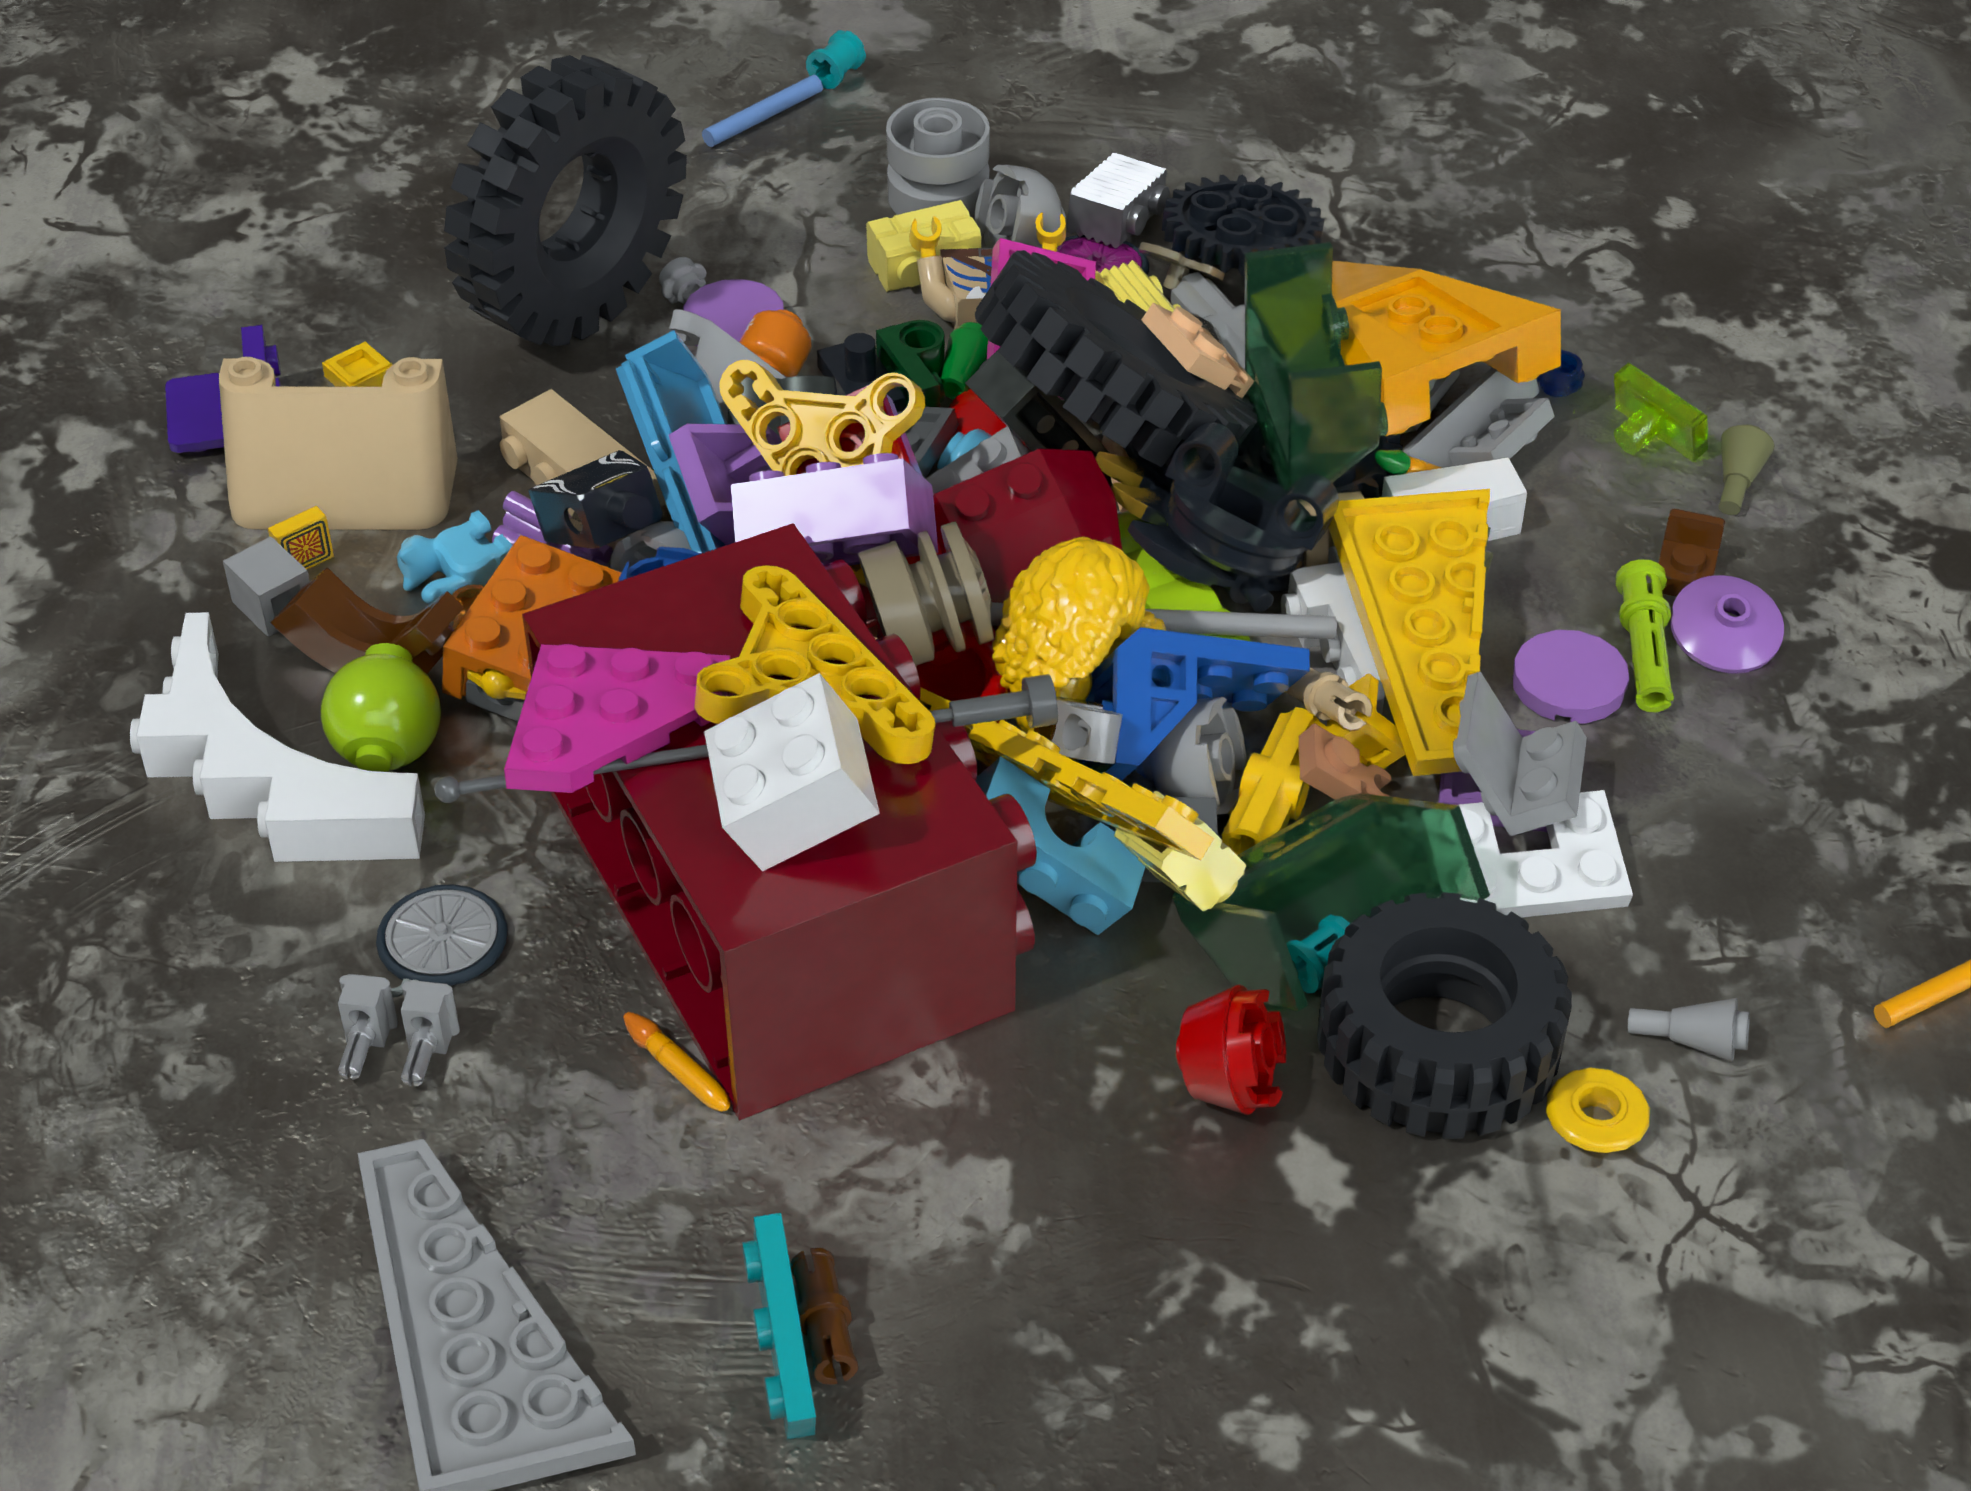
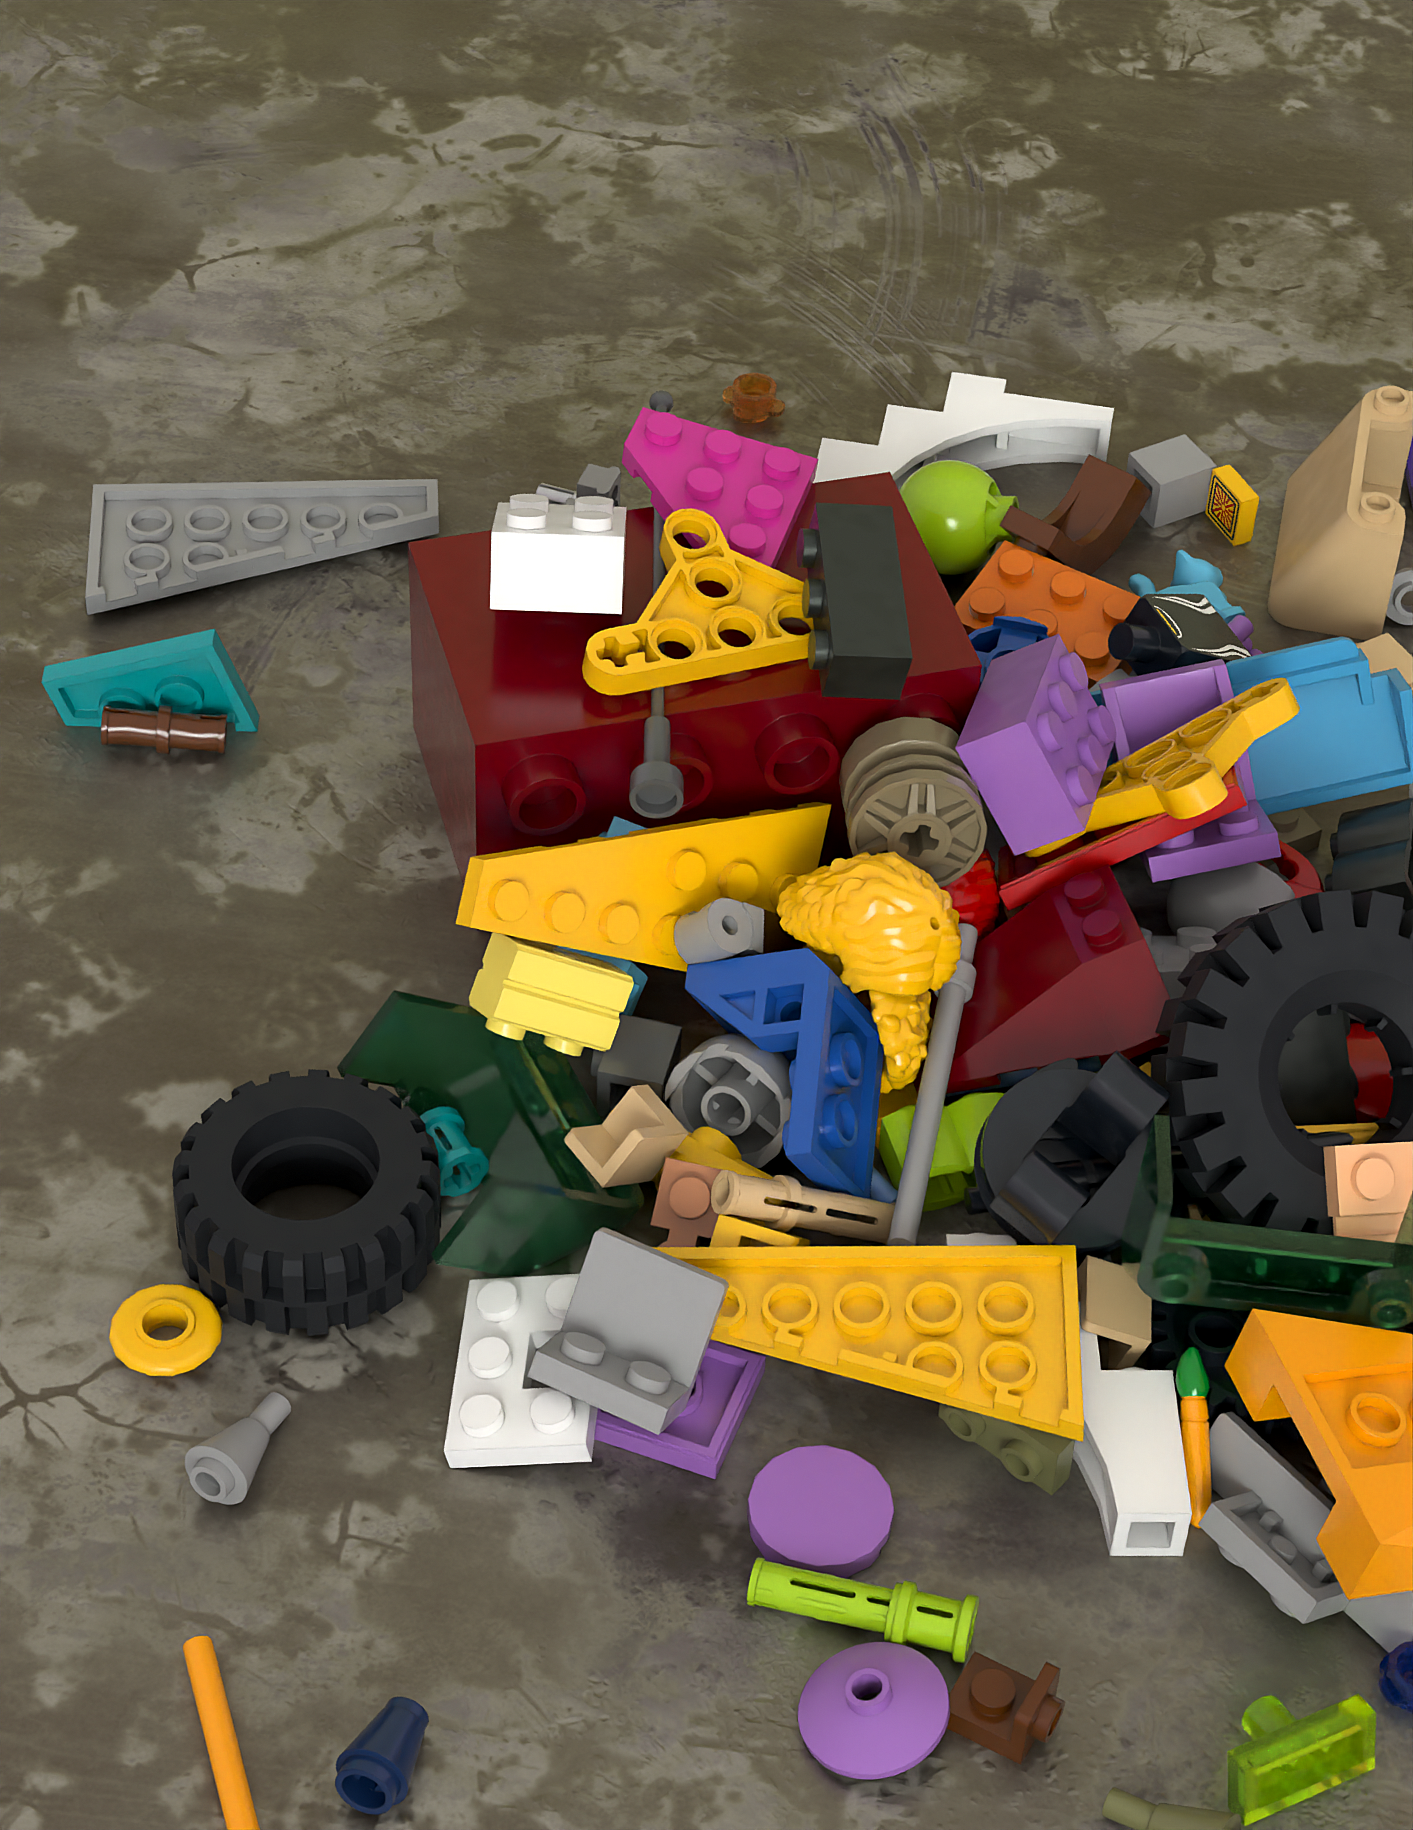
camera: 100 degrees right, 0 degrees up
red cone [1176,984,1286,1115] -> none
none -> dark blue cone [335,1697,429,1815]
none -> tan panel [564,1084,689,1188]
none -> clear orange plate [722,373,785,423]
none -> pearl dark grey brick [796,502,913,700]

